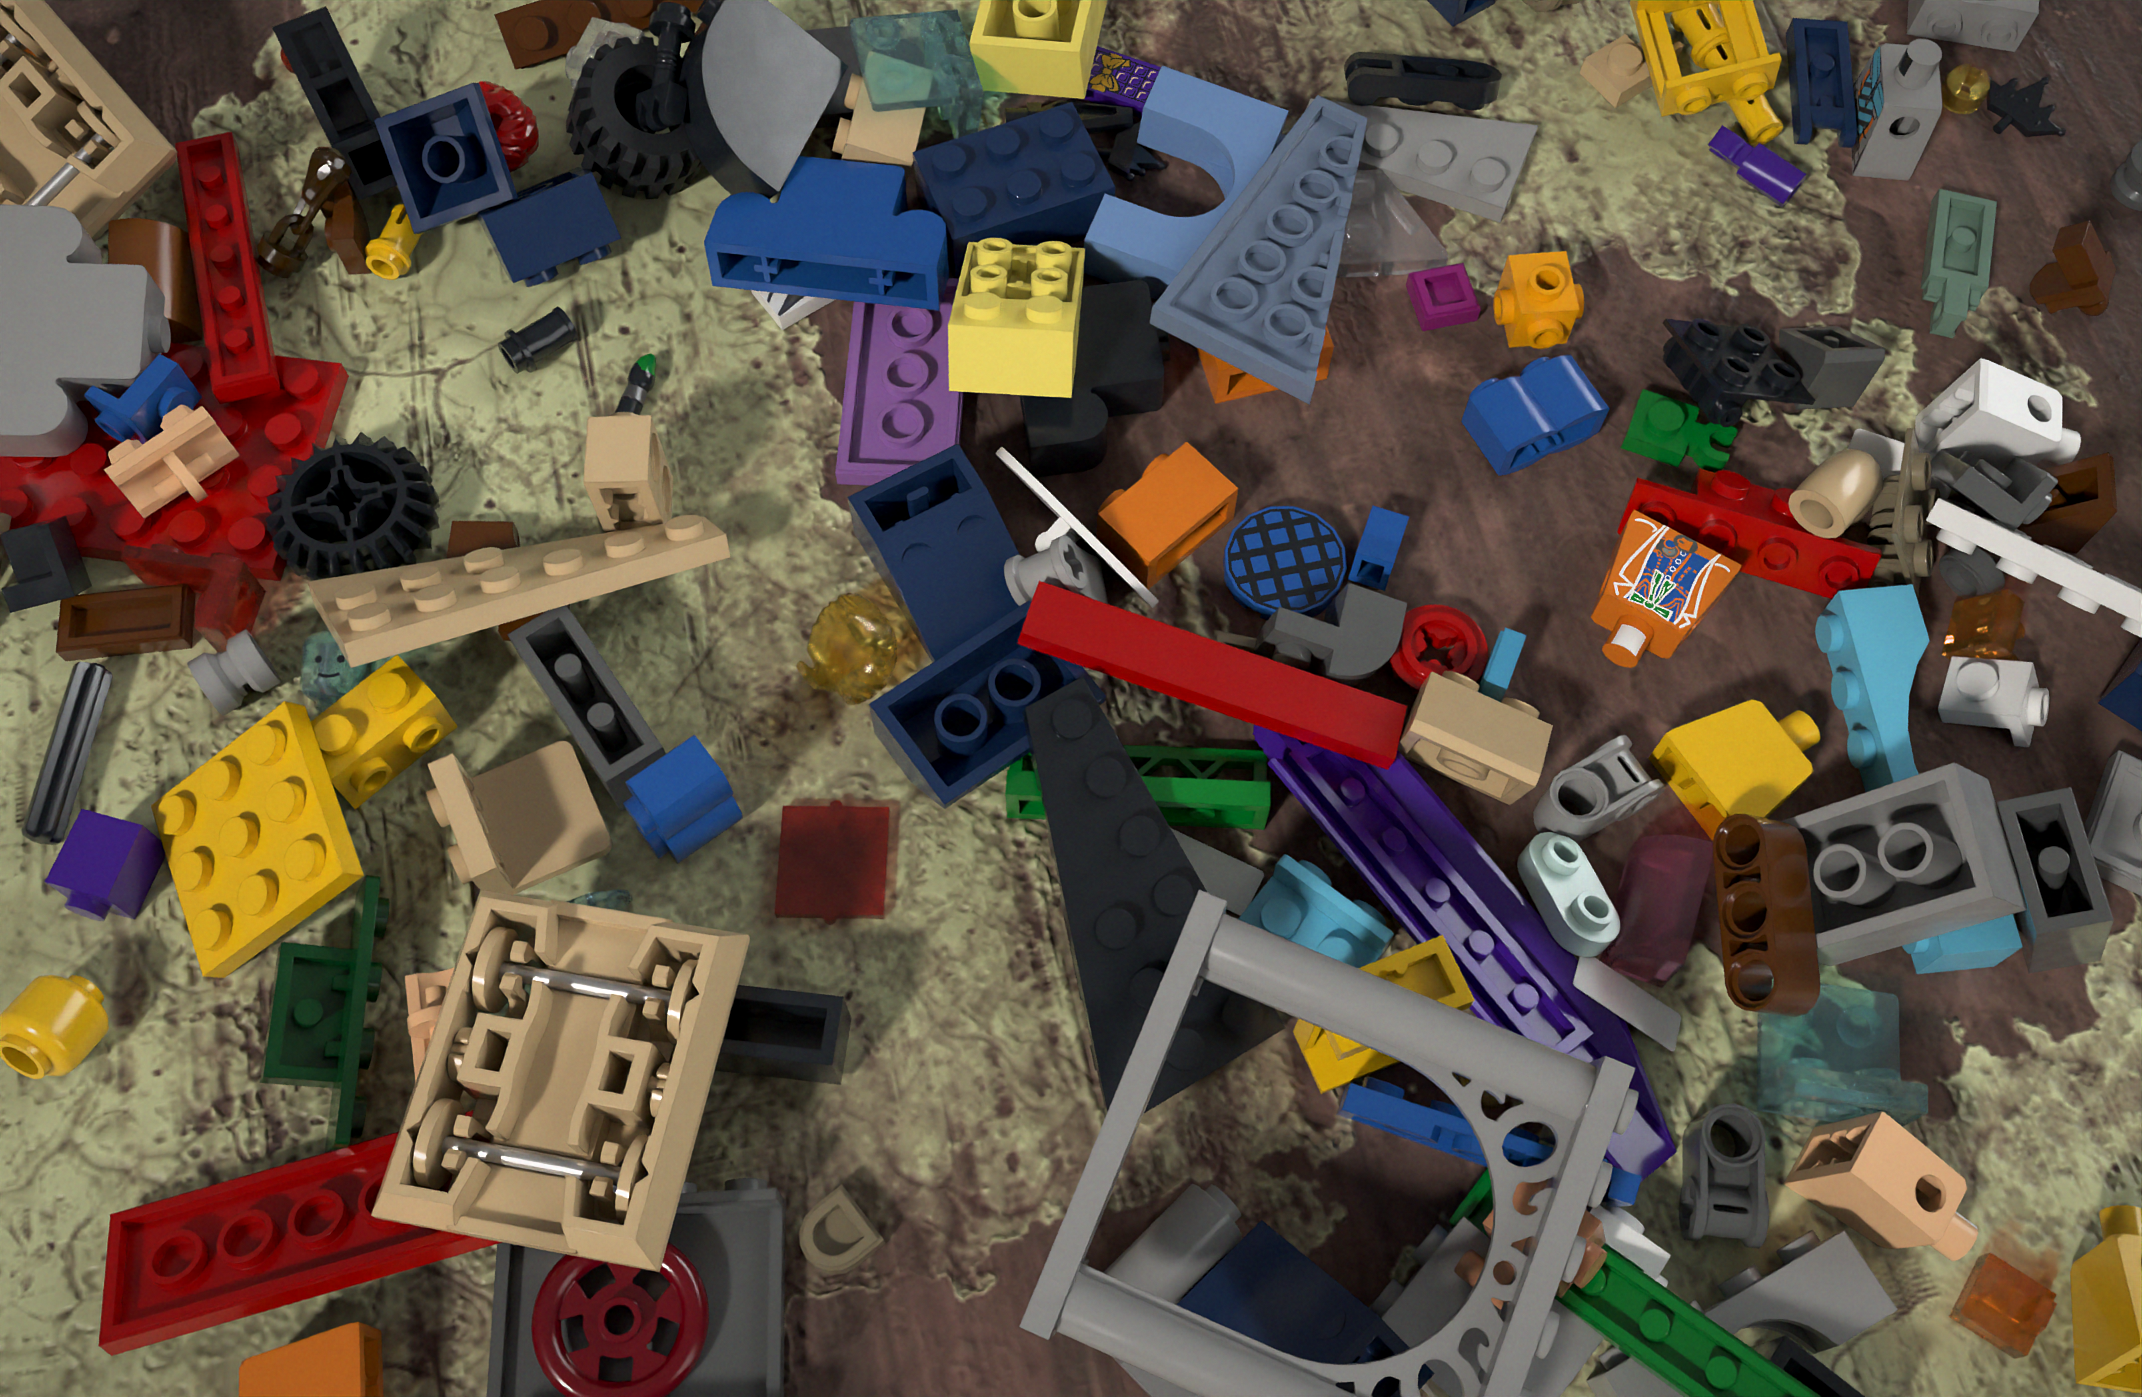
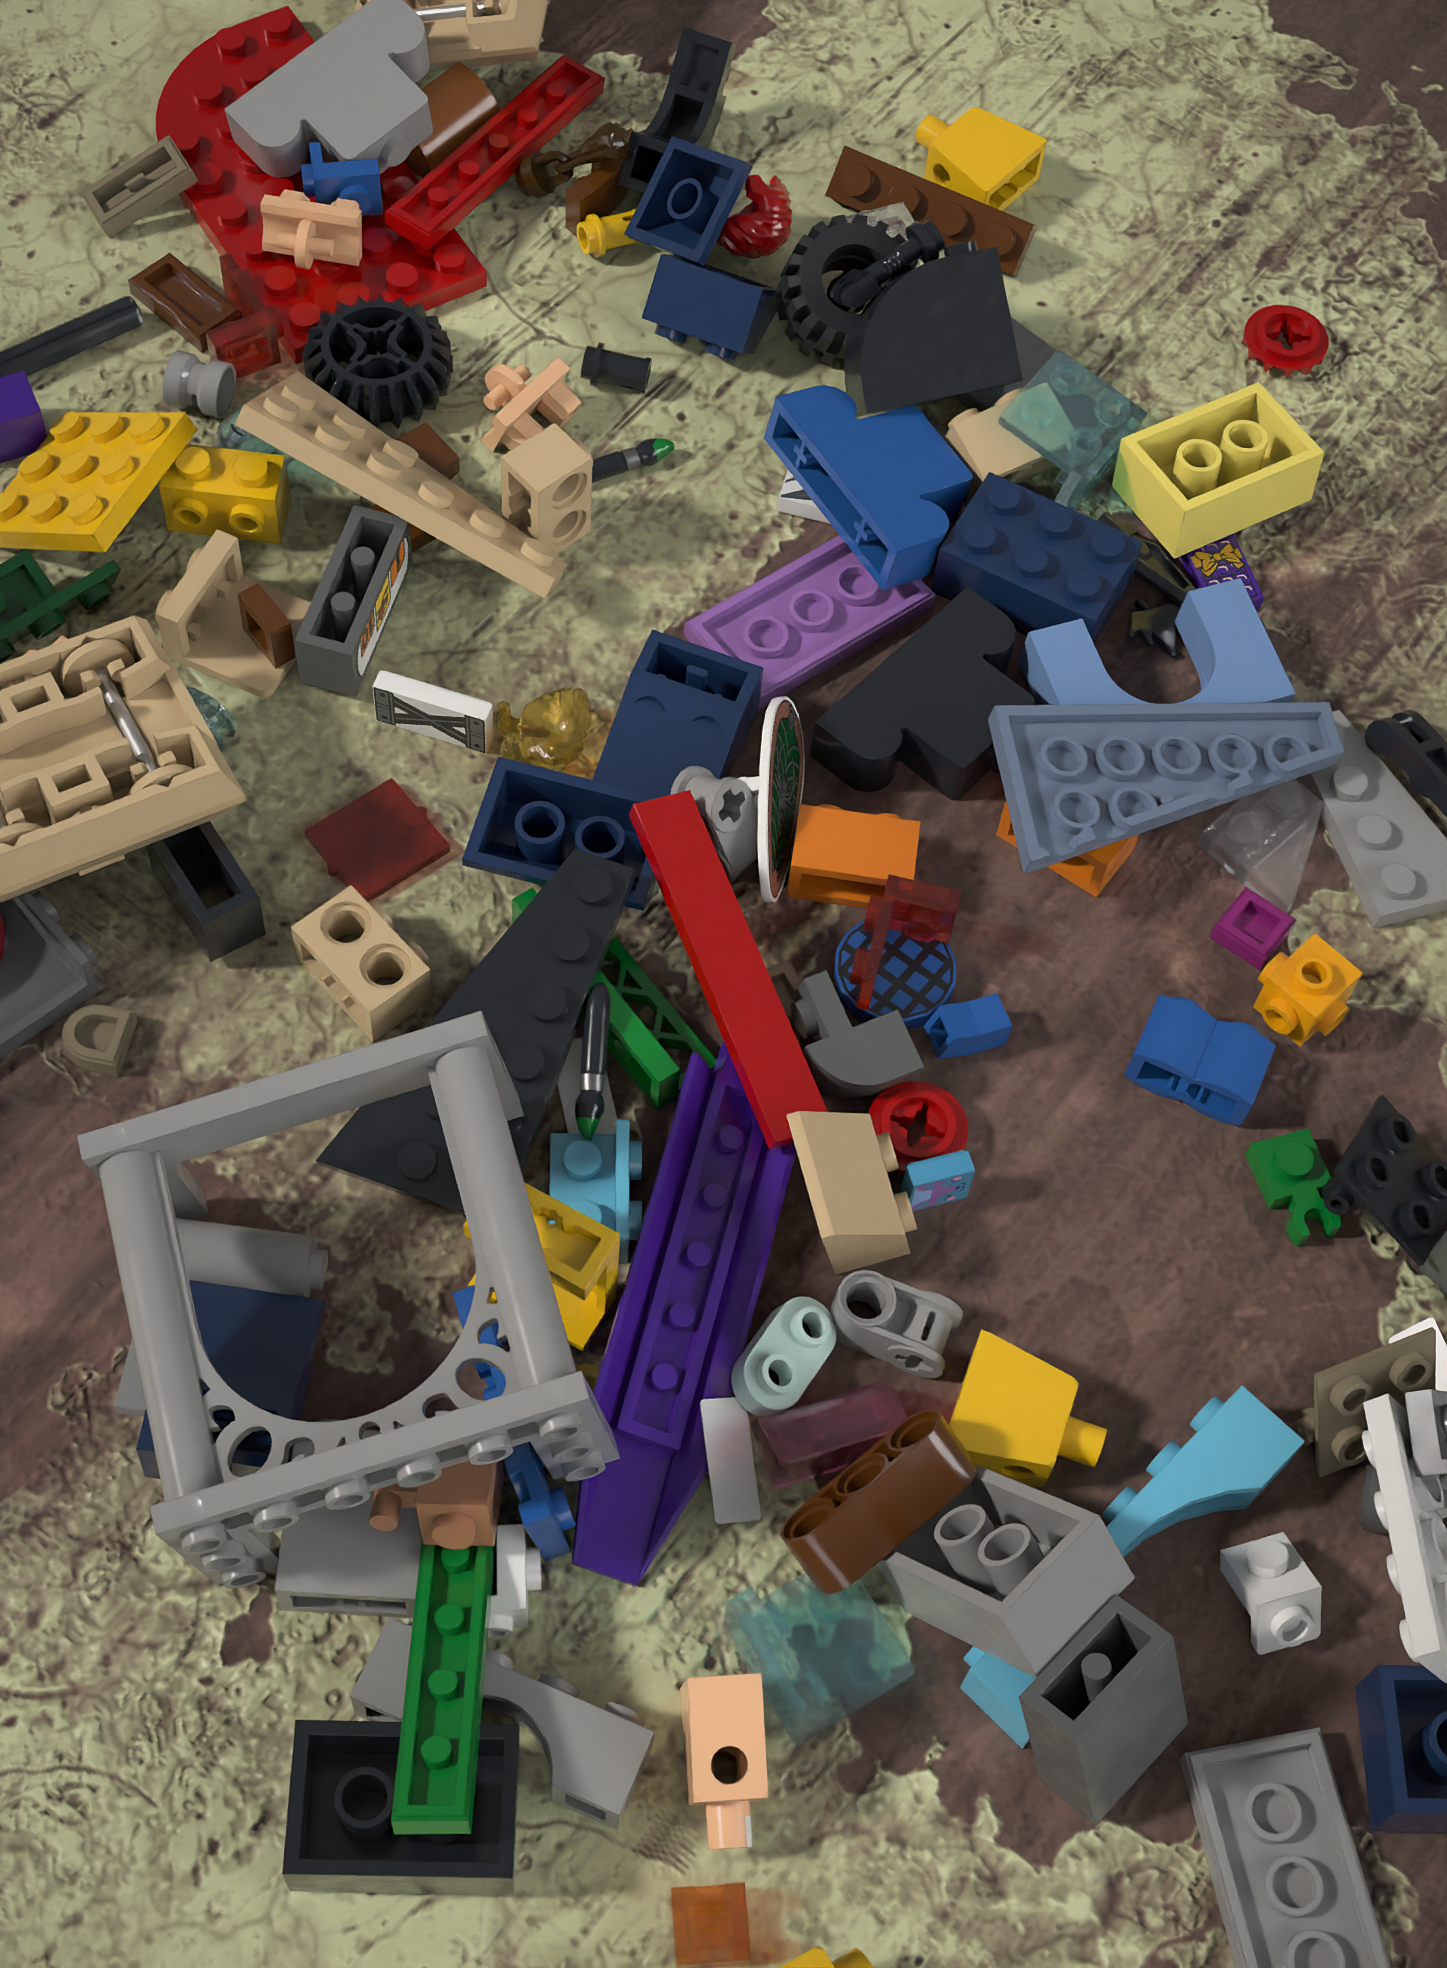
camera: 45 degrees right, 5 degrees down
black panel [1,516,92,613] -> none
blue brick [623,735,743,864] -> none
light yellow slope [948,238,1085,398] -> none
orange torso [1591,510,1742,668] -> none
red bracket [1618,468,1882,599] -> none
dark grey piece [1679,1103,1769,1249] -> none
tan cylinder [1788,449,1883,539] -> none
clear orange tile [1942,589,2025,661] -> none
none -> reddish brown tile [238,583,296,669]
none -> tan brick [291,885,433,1042]
none -> tile [372,670,494,754]
none -> light nougat hips [481,357,582,453]
none -> black piece [575,982,611,1139]
none -> clear red bracket [849,874,962,1010]

